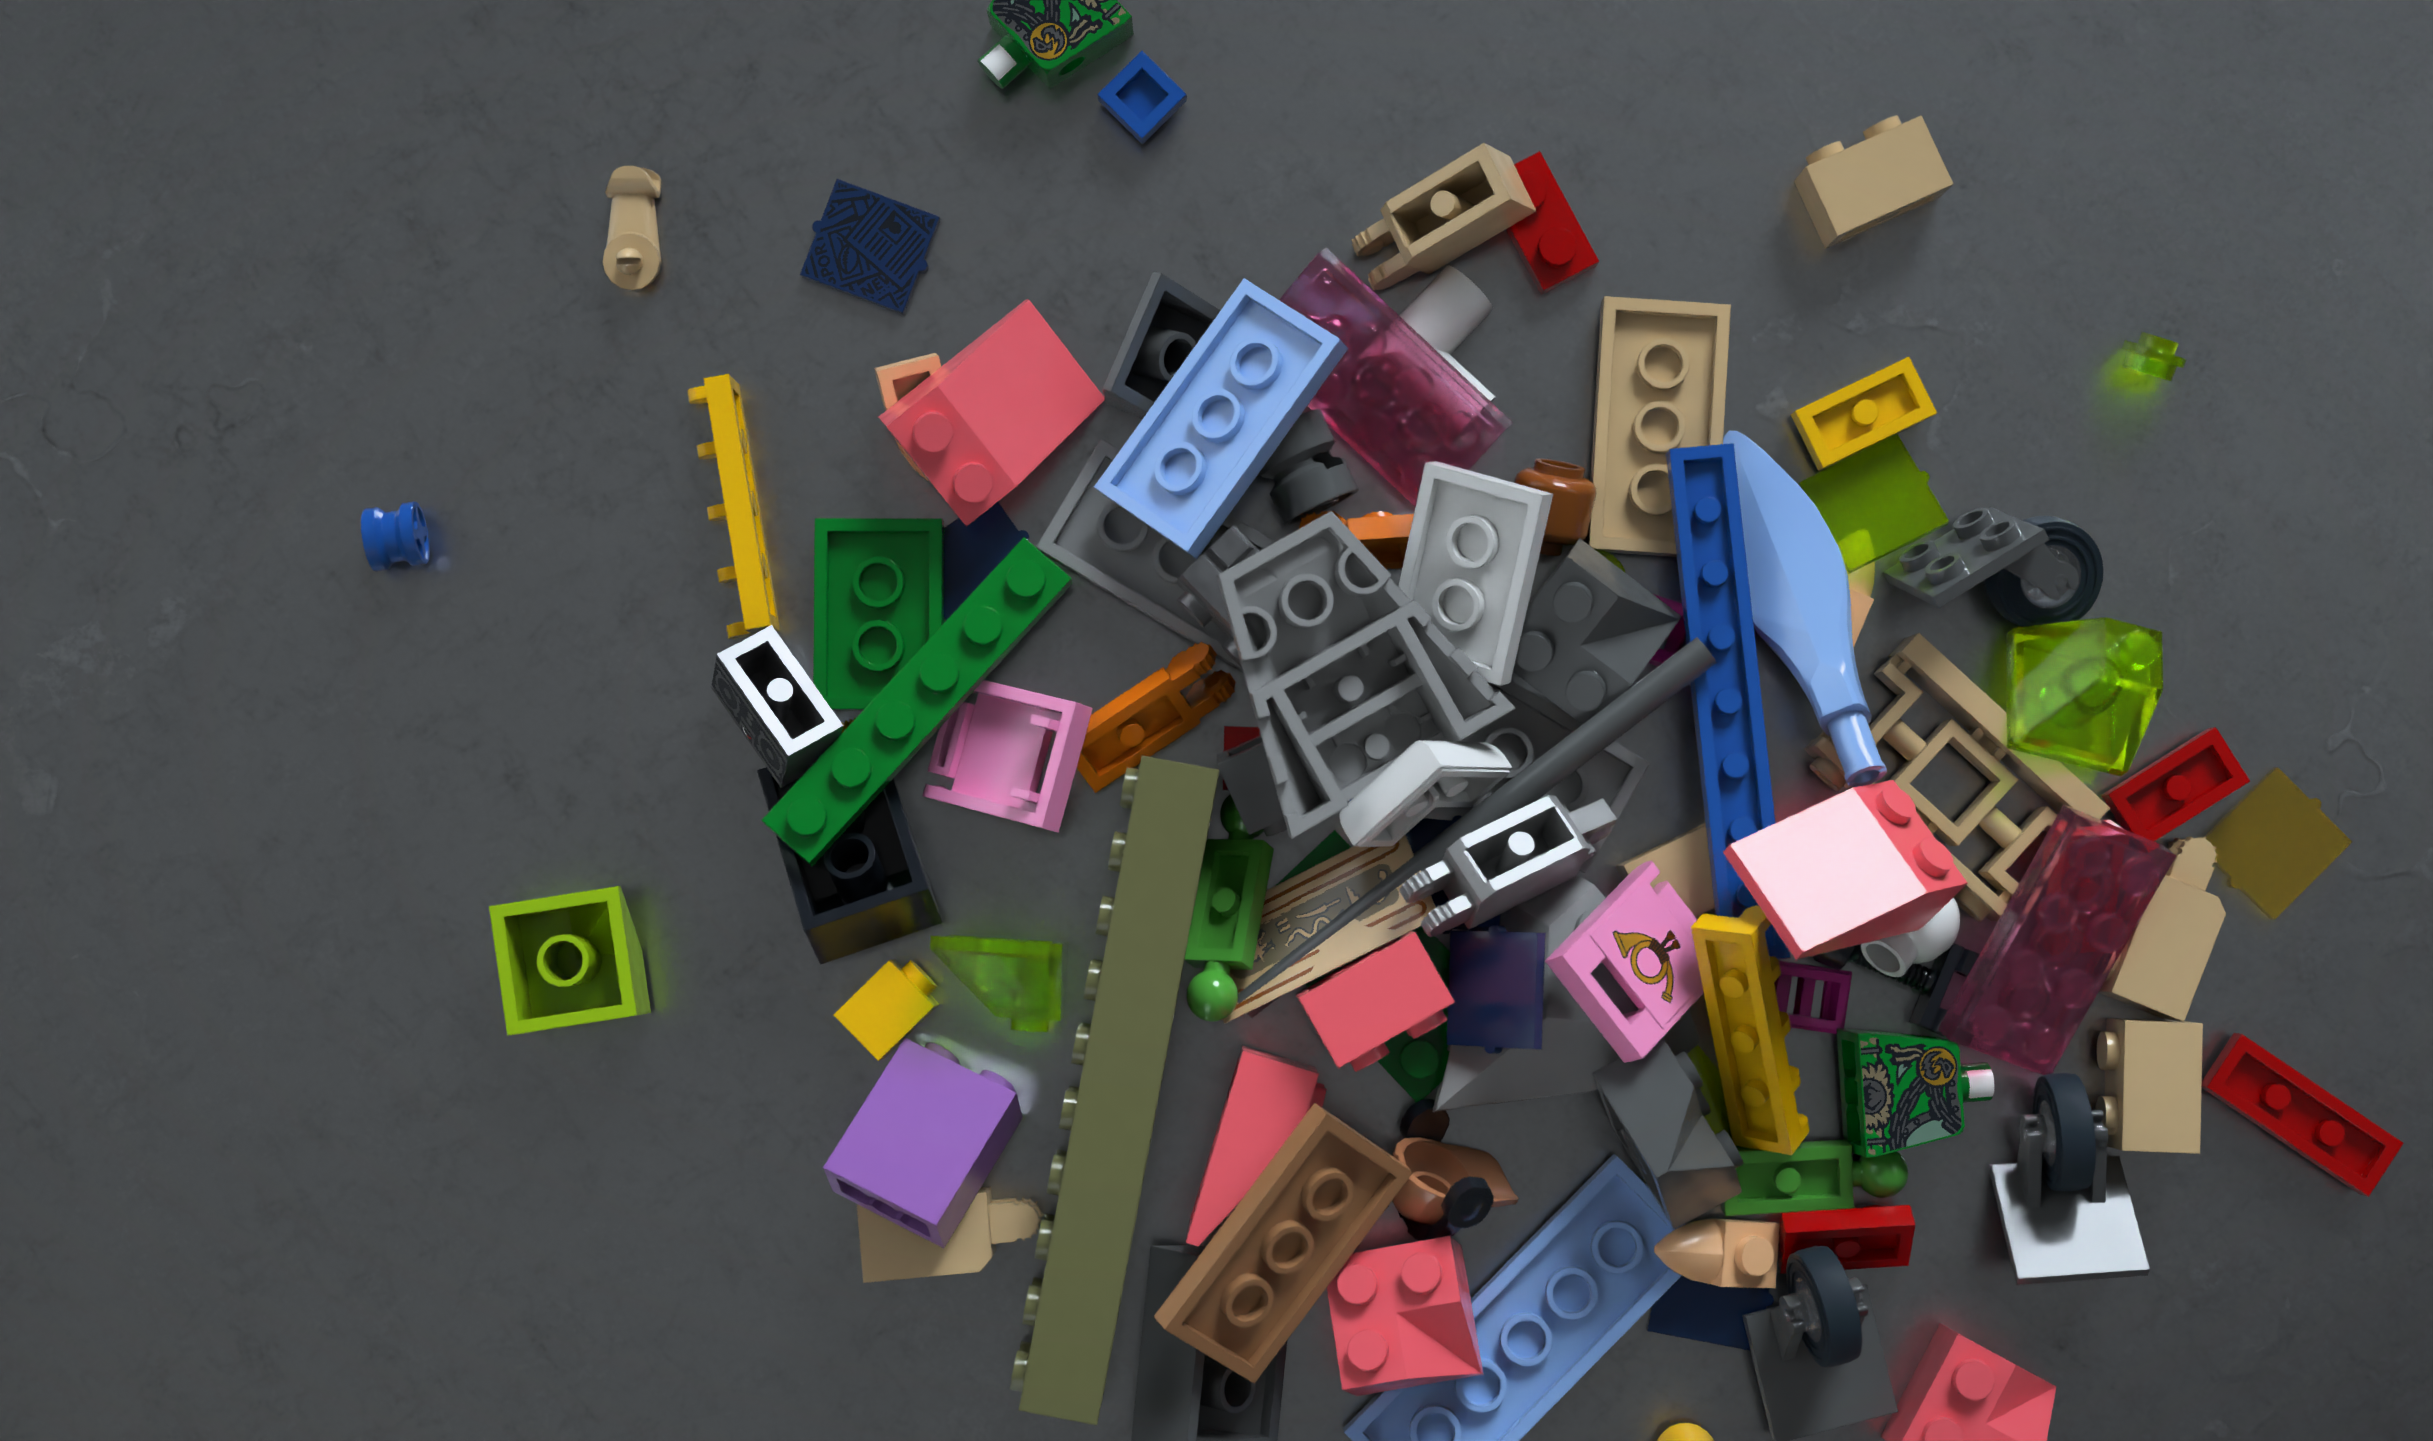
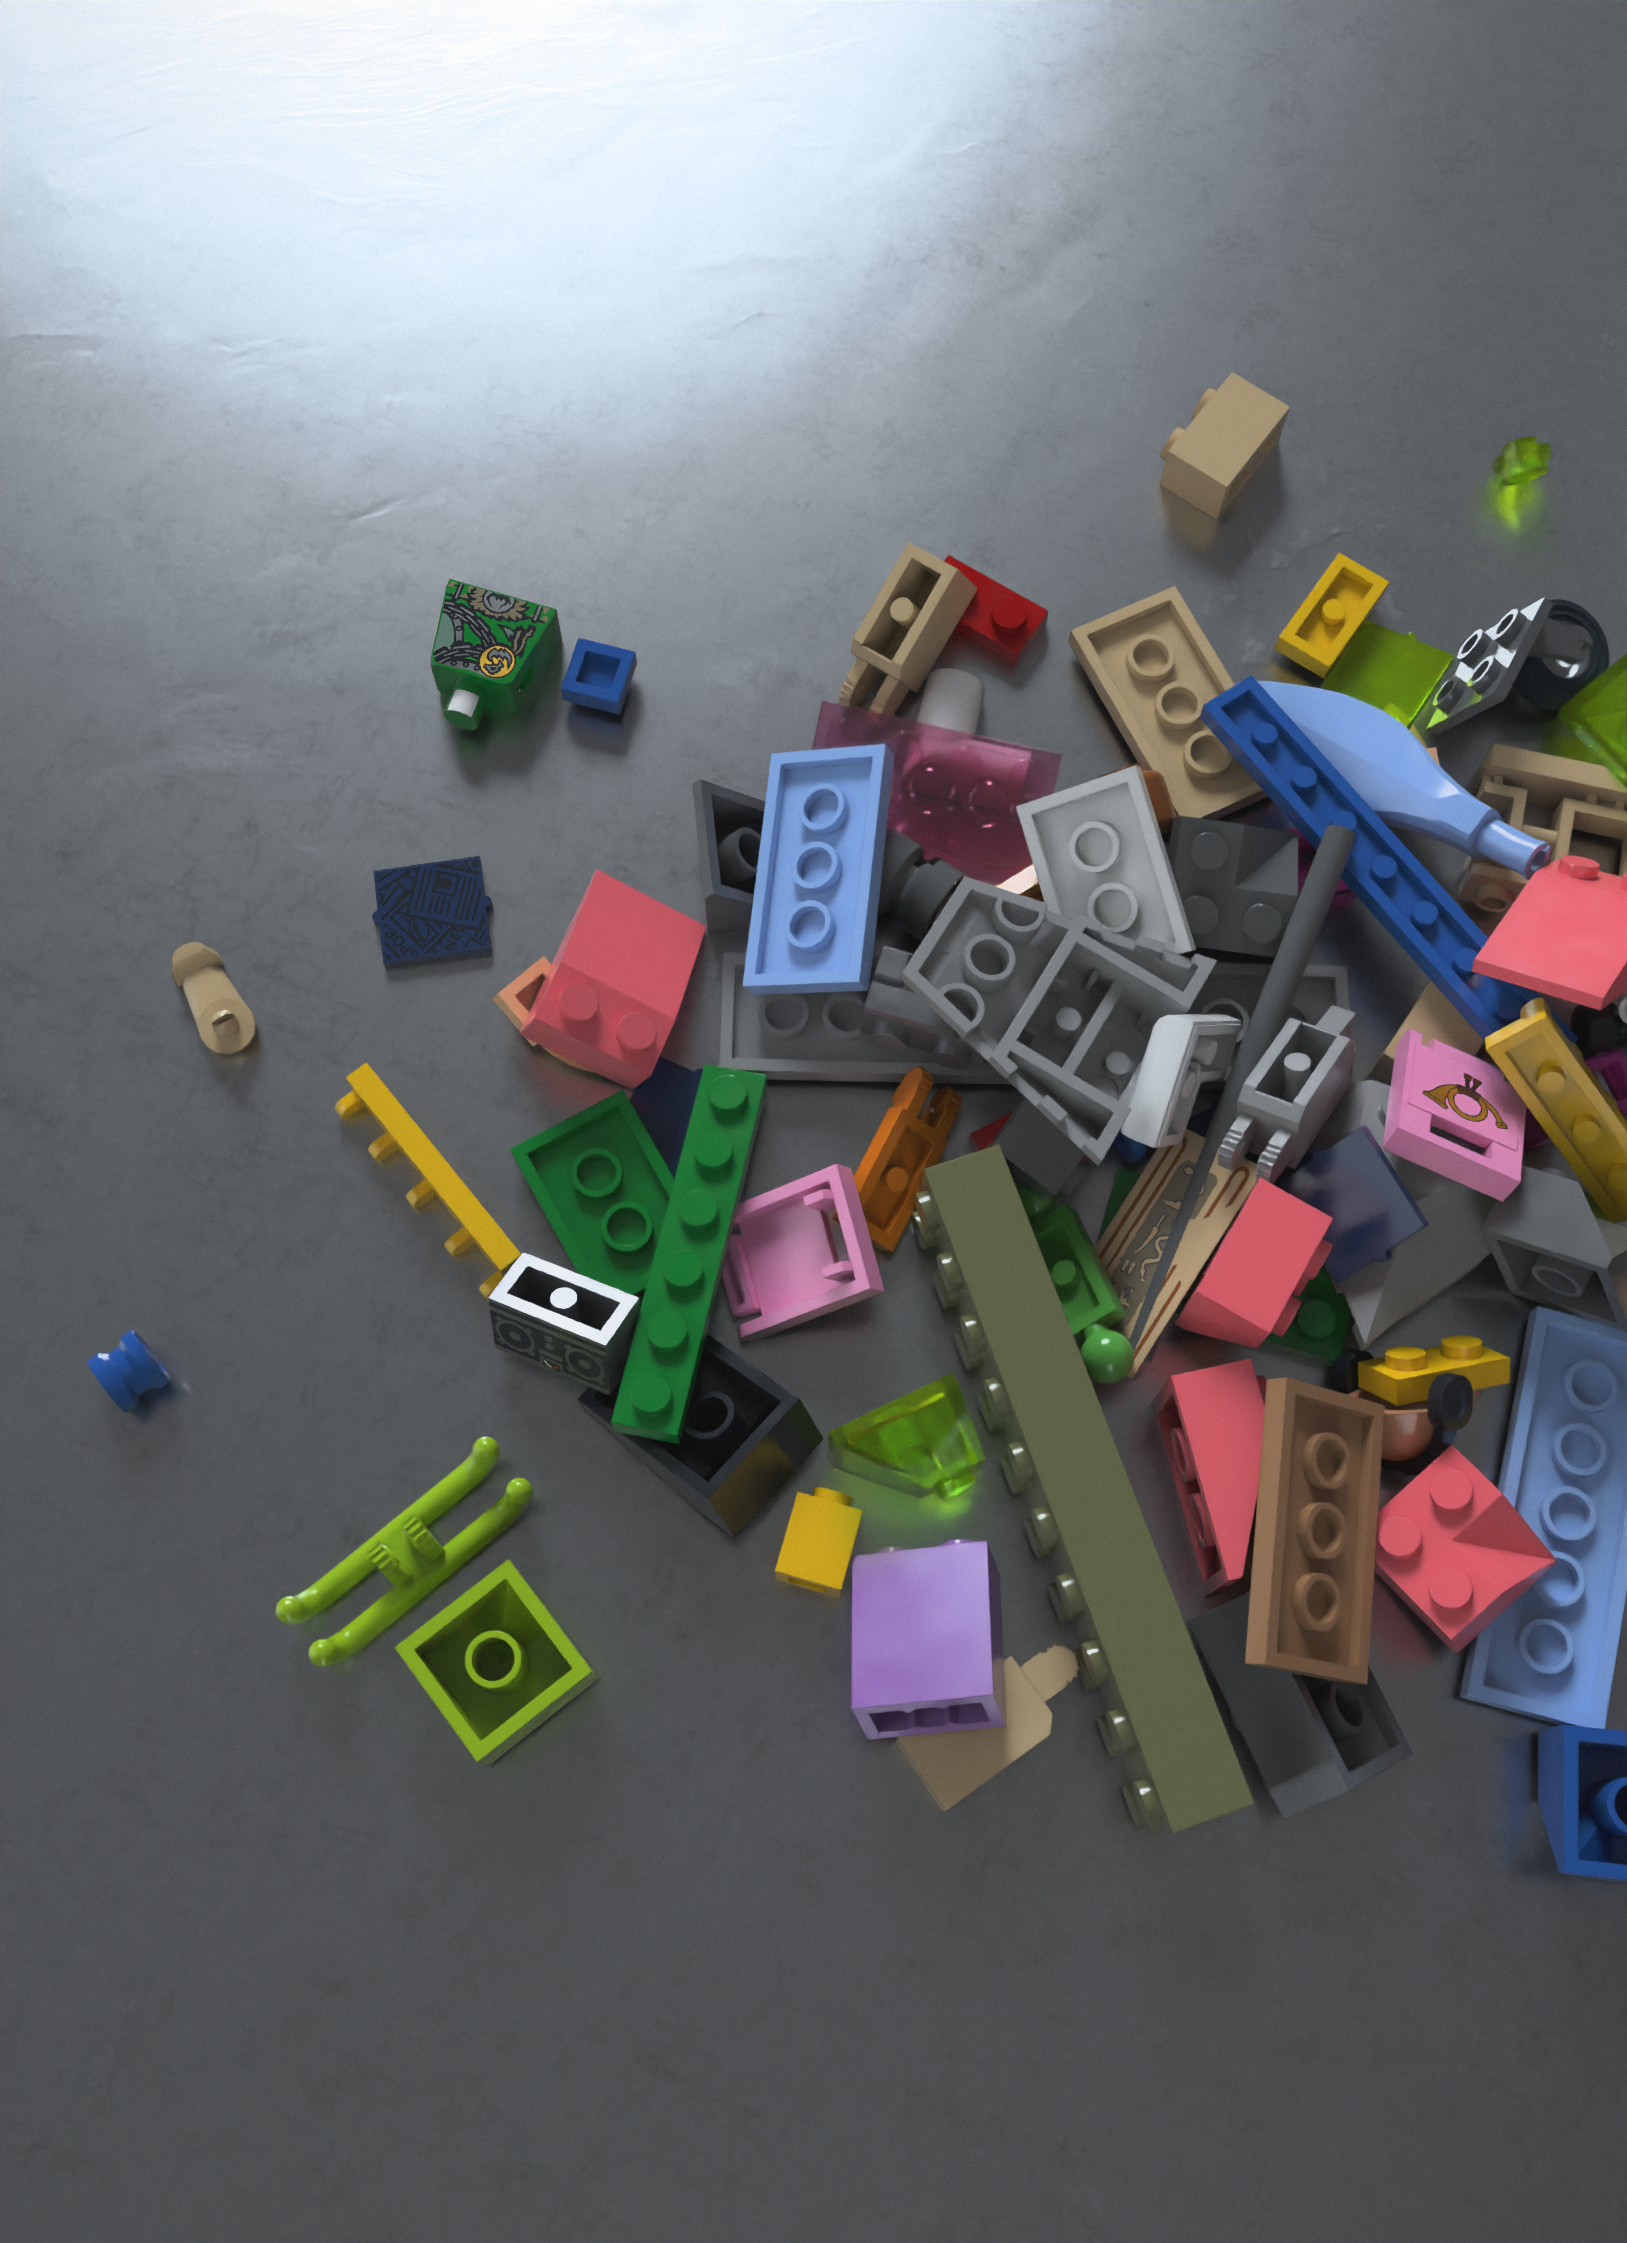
camera: 30 degrees left, 15 degrees down
none -> lime piece [276,1437,533,1668]
none -> yellow plate [1358,1335,1510,1406]

